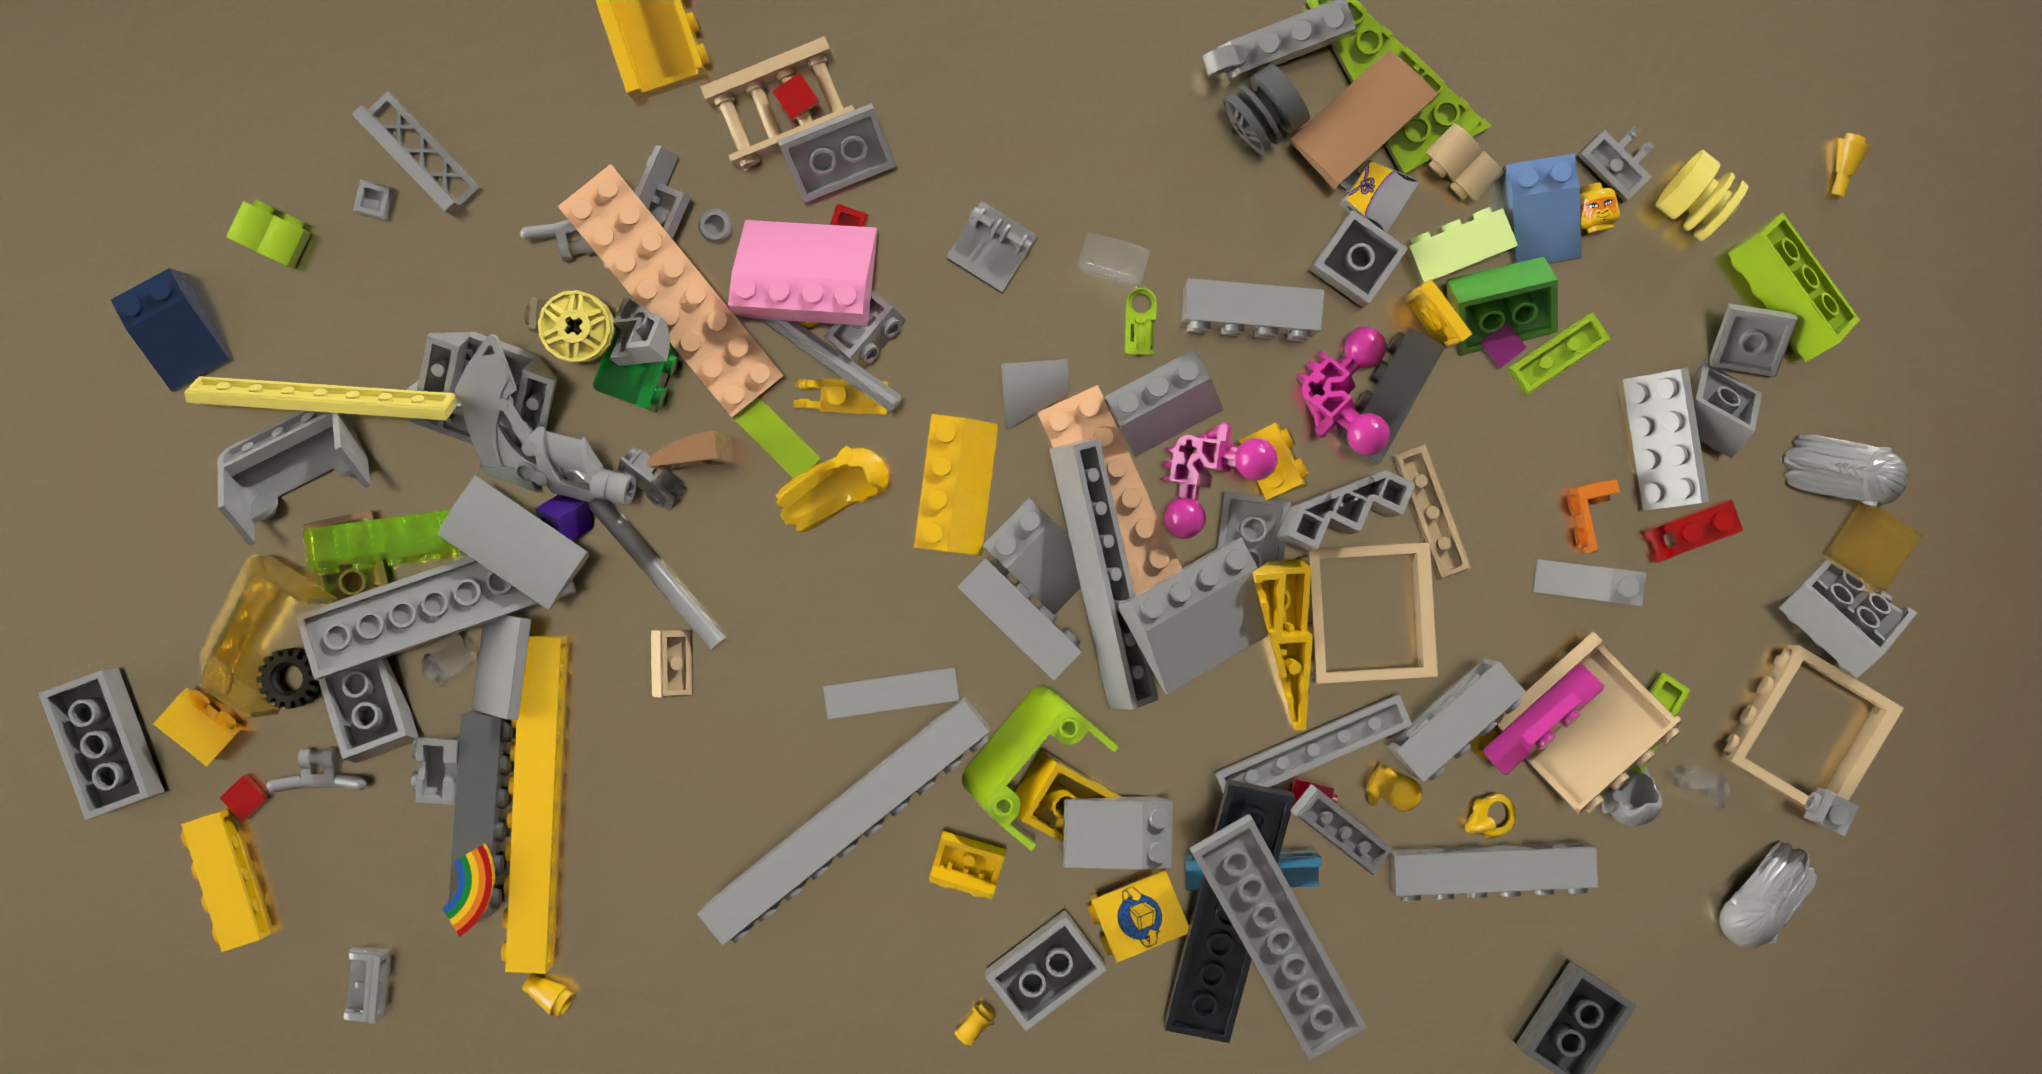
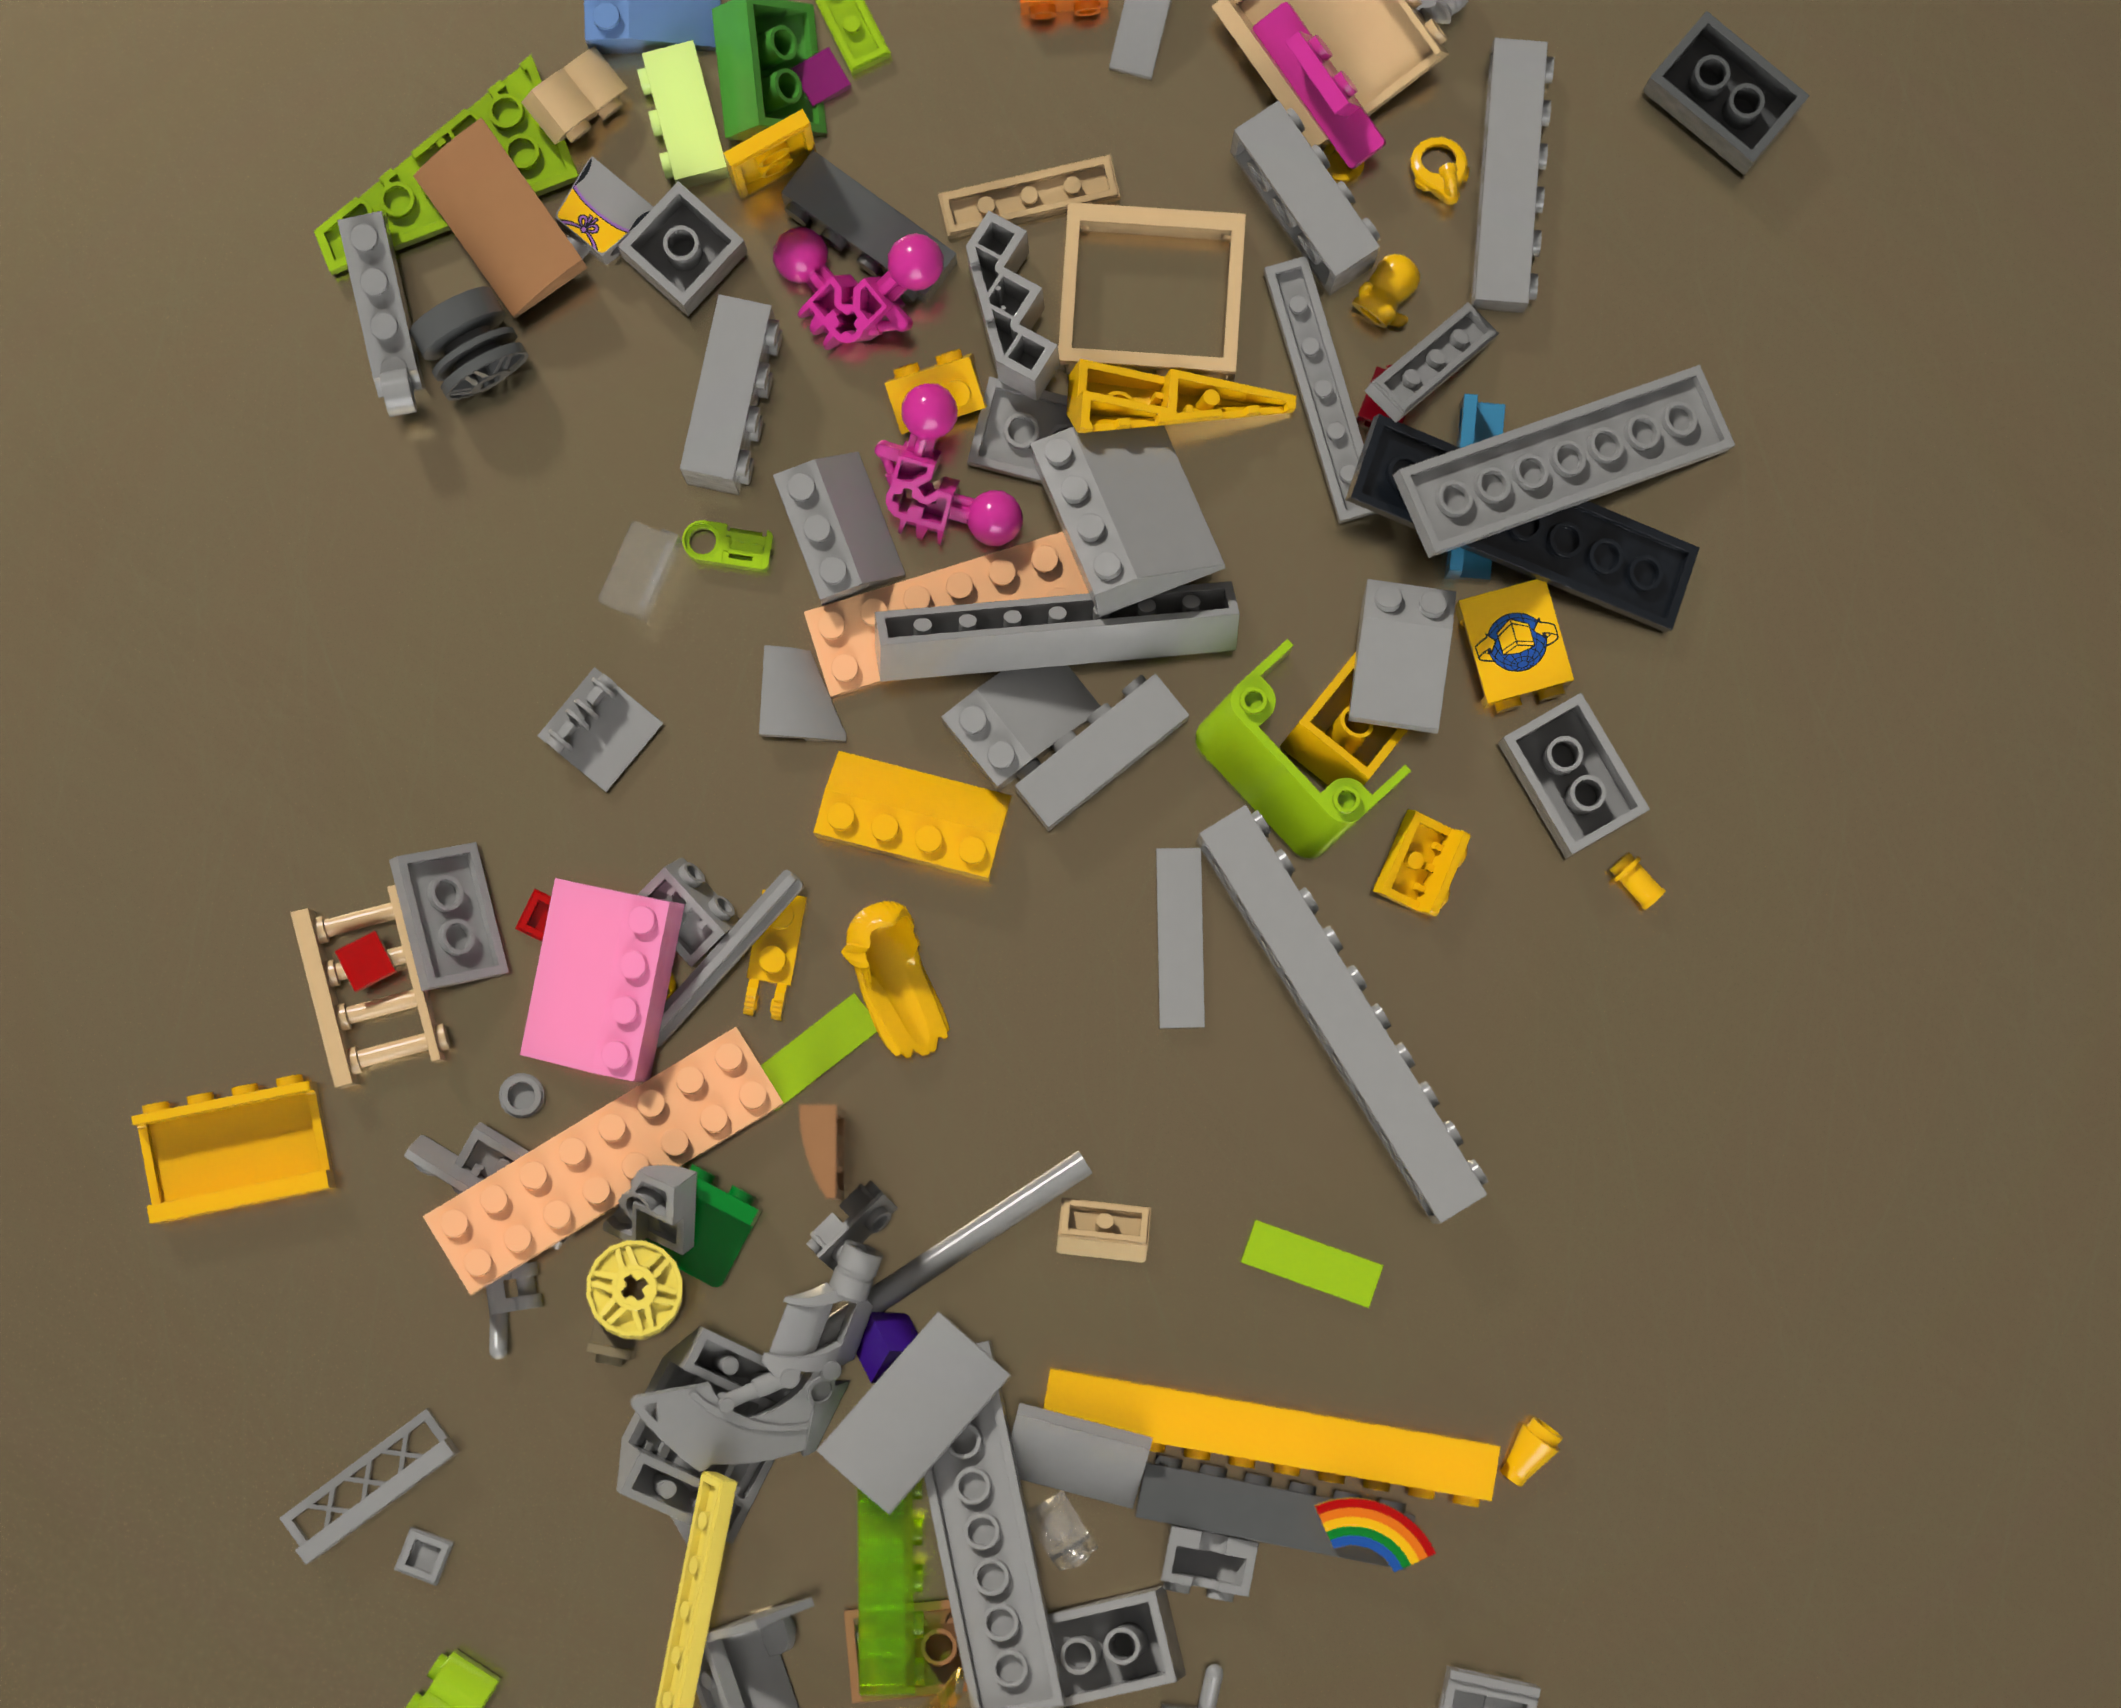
camera: 80 degrees left, 5 degrees down
none -> lime tile [1240,1220,1384,1308]

